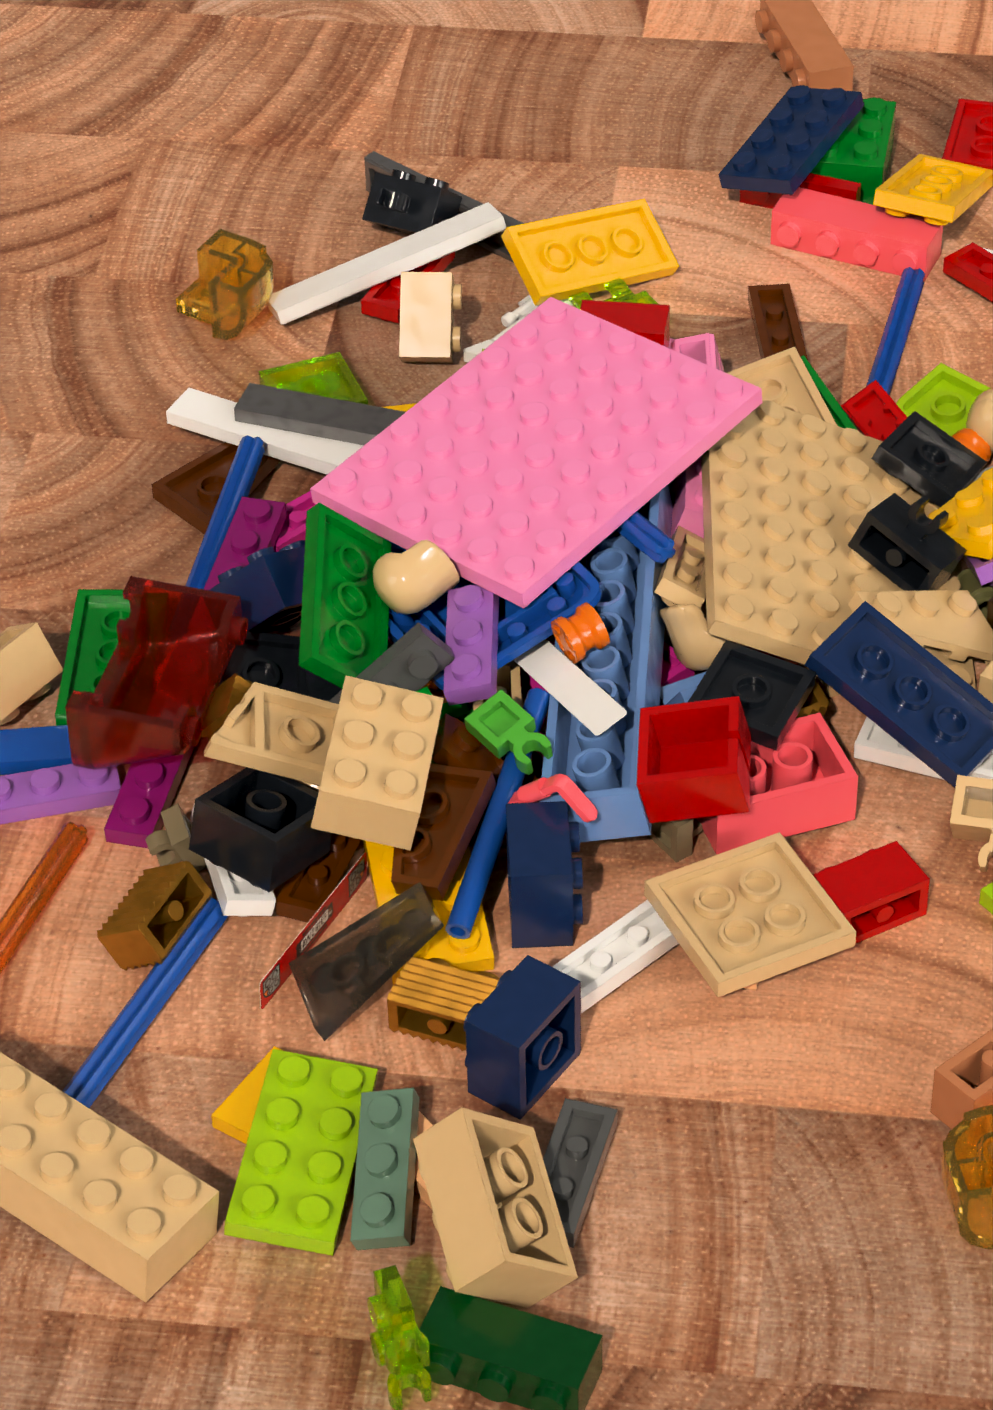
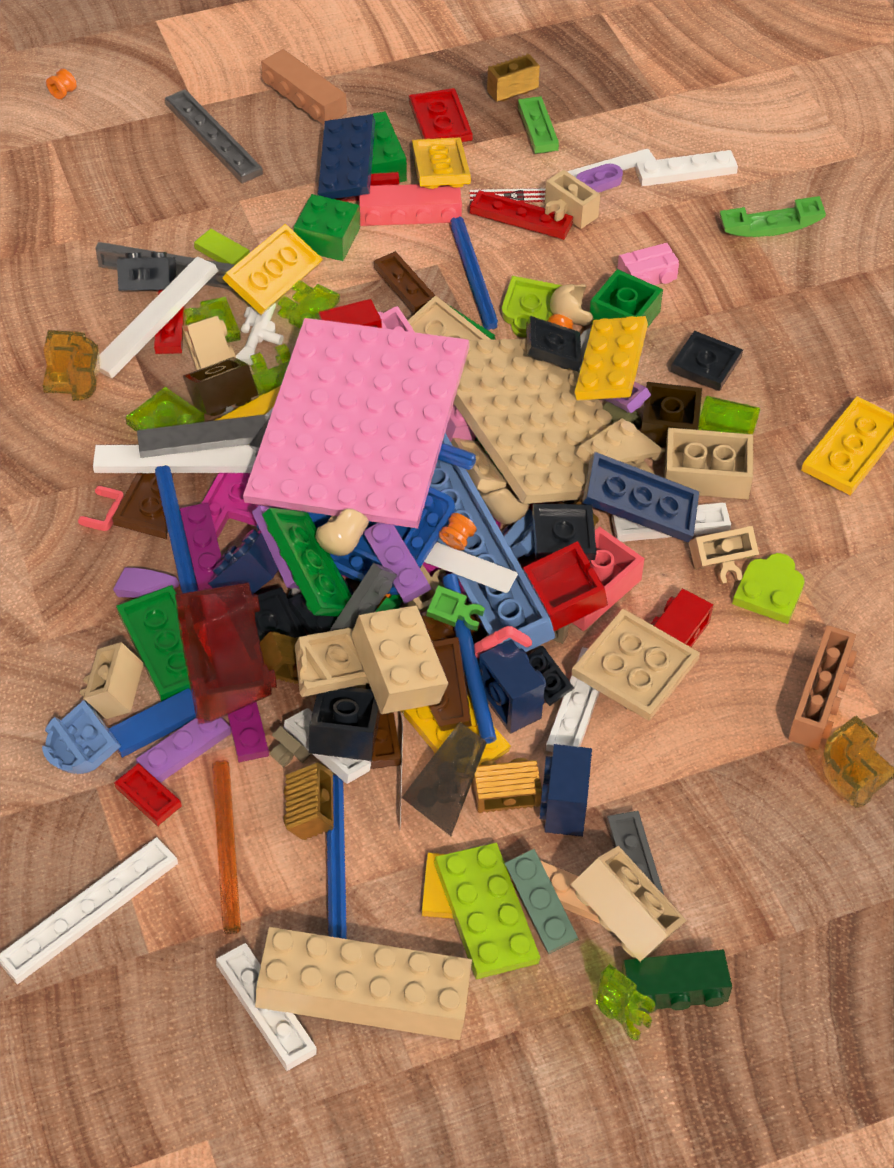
camera: 30 degrees left, 10 degrees up
red plate [841,380,908,441] -> none
black brick [848,493,967,591] -> none
none -> coral piece [78,486,124,531]
none -> medium lavender slope [113,567,180,598]
none -> flat silver tile [165,89,263,184]
none -> dark brown brick [183,357,259,416]
none -> clear neon green plate [184,297,241,343]
none -> lime tile [194,228,250,265]
none -> green brick [294,194,360,261]
none -> black slope [528,646,575,706]

